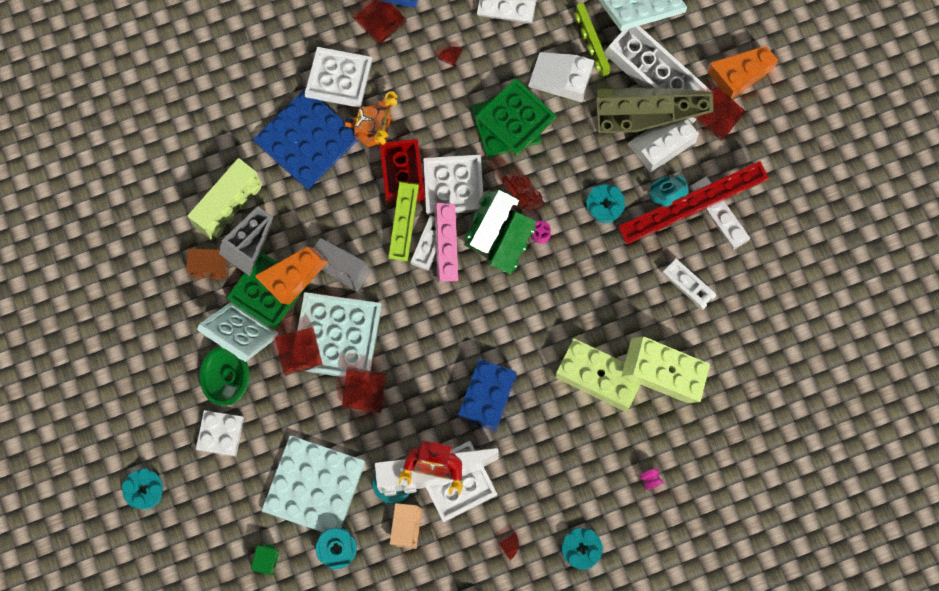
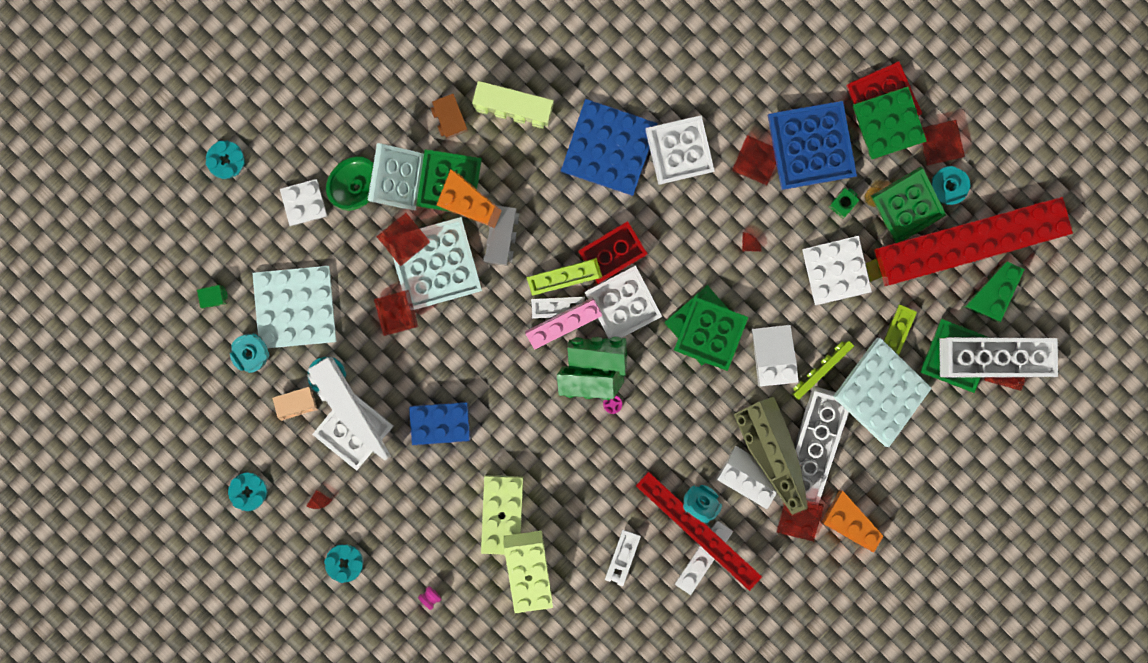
camera: 60 degrees right, 15 degrees up
light grey wedge [219,206,273,276] -> none
torso [345,91,397,147] -> none
red torso [399,441,463,496] -> none
clear red plate [501,174,545,210] -> none
teal plate [586,185,625,224] -> none

